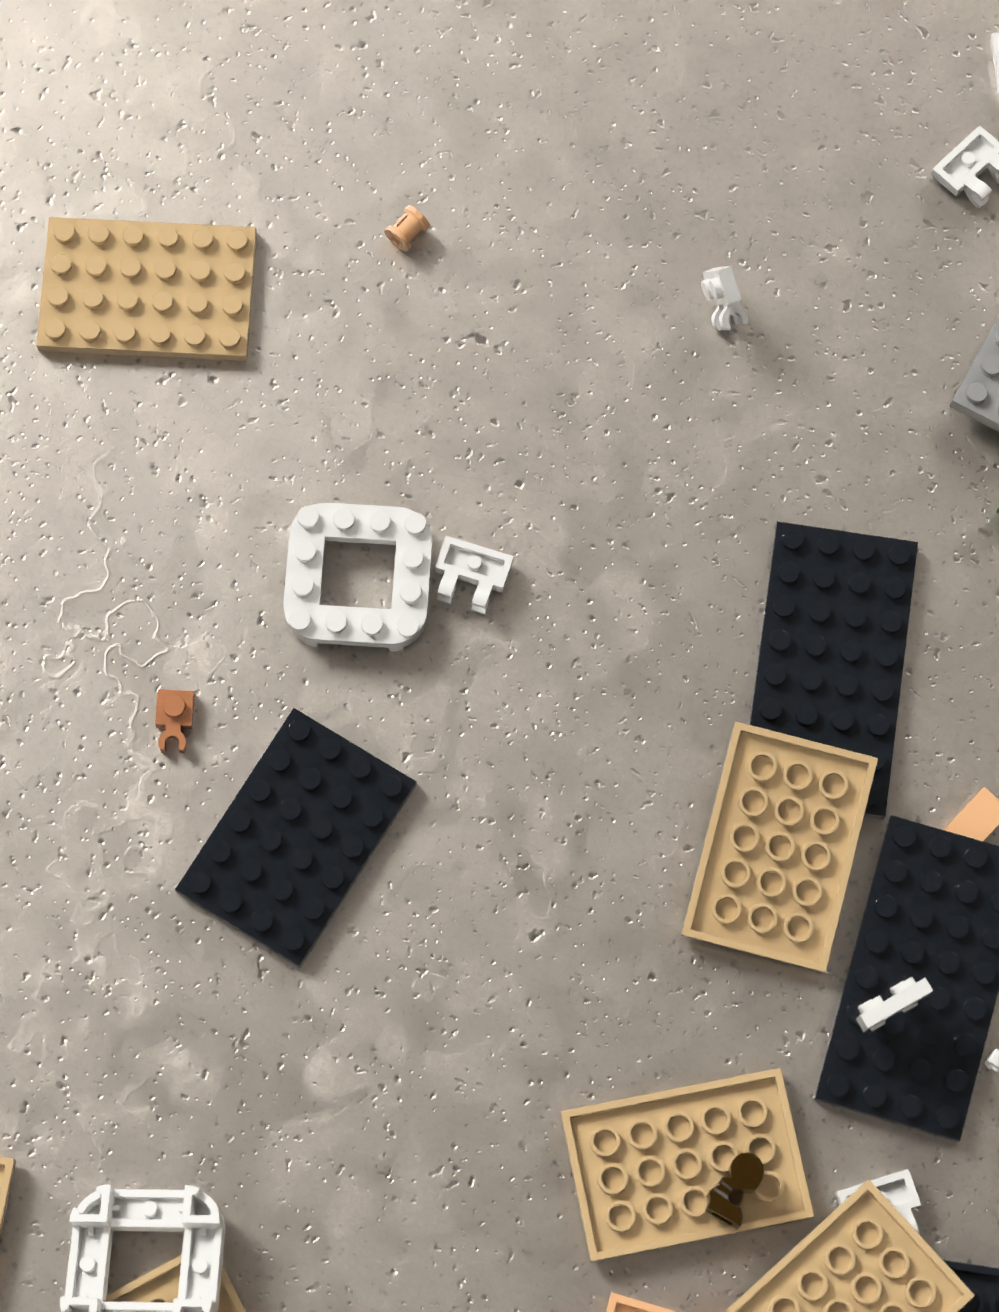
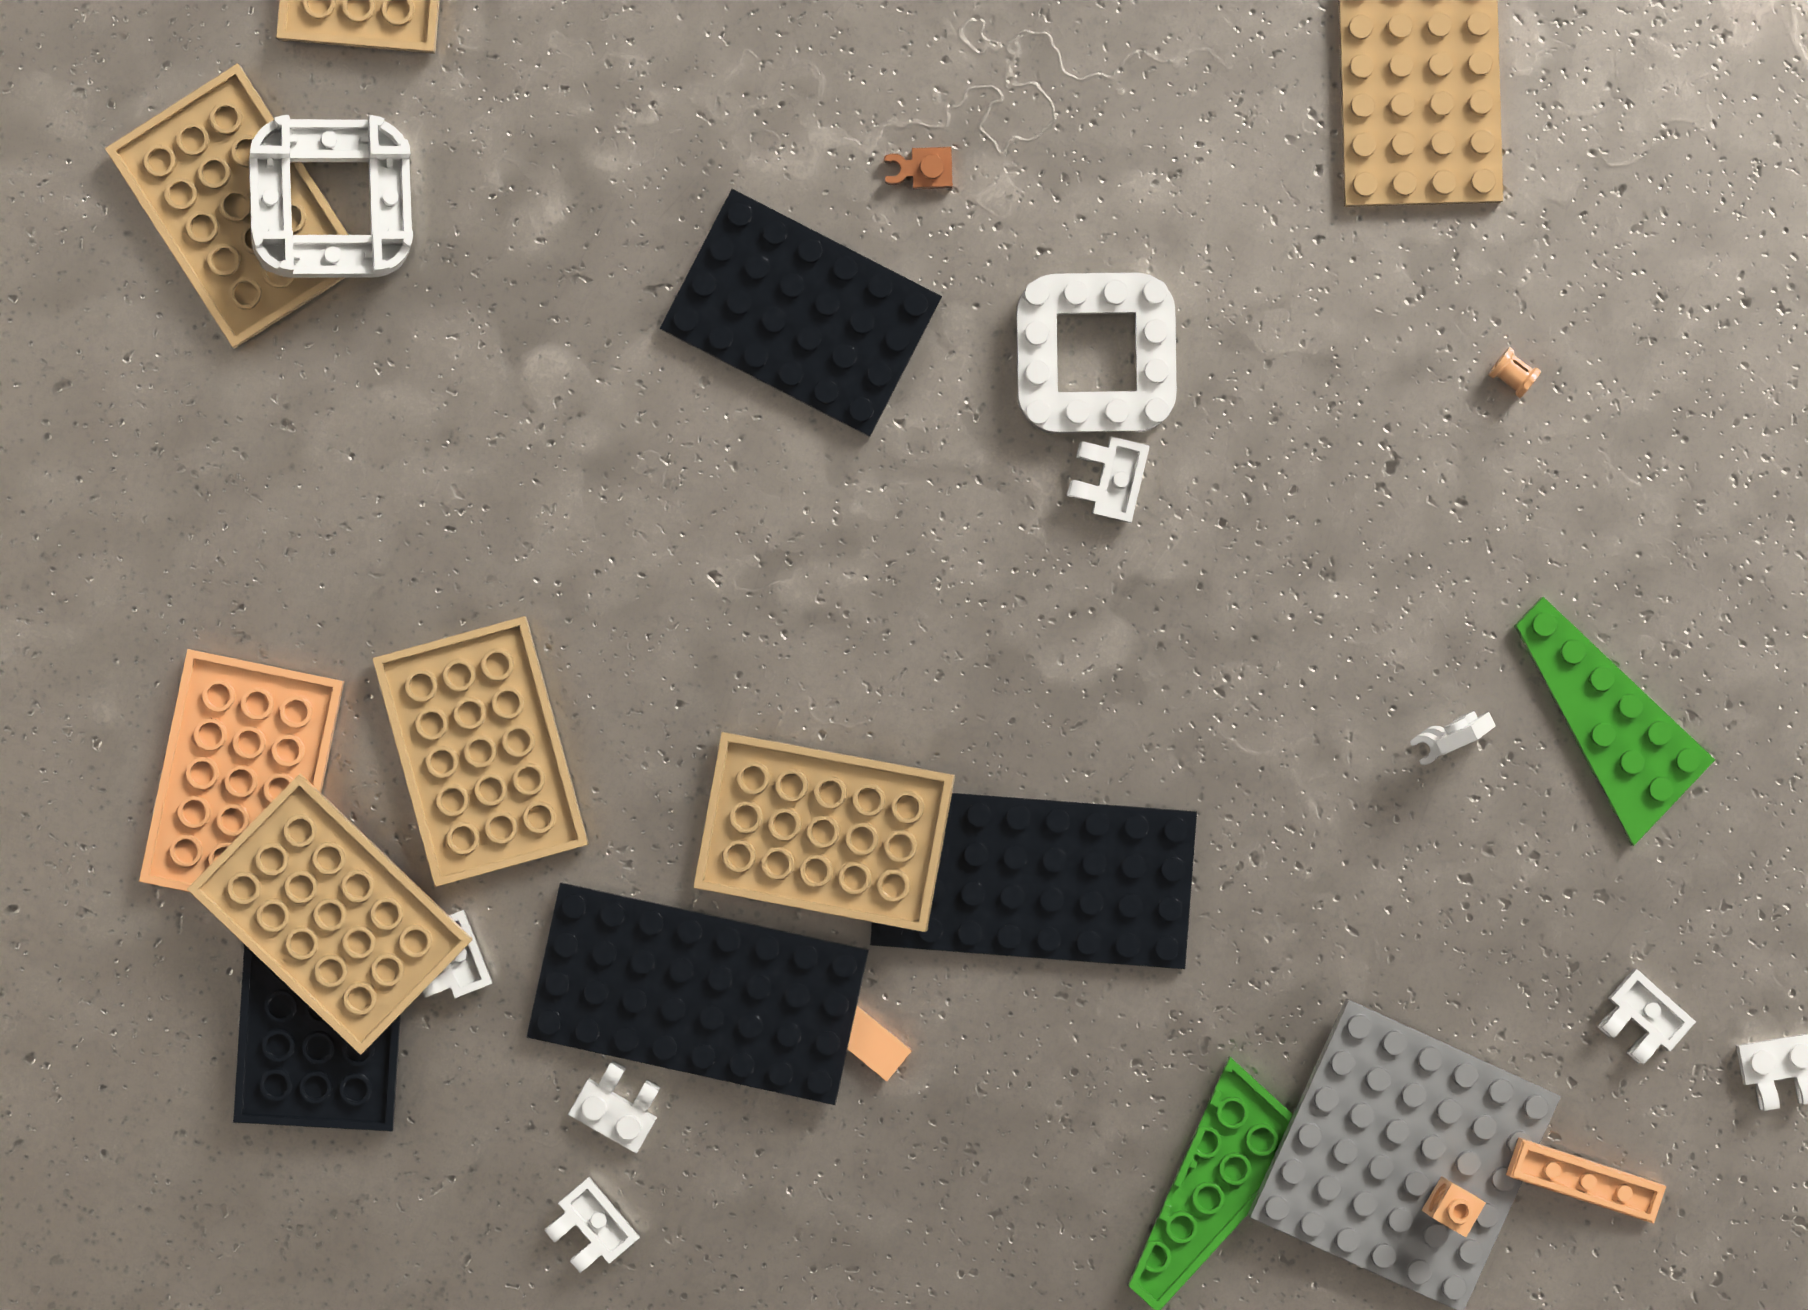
camera: 85 degrees right, 15 degrees up
dark brown leg [704,1152,764,1230] -> none
white plate [856,977,933,1032] -> none
none -> bright green wing [1514,597,1715,846]

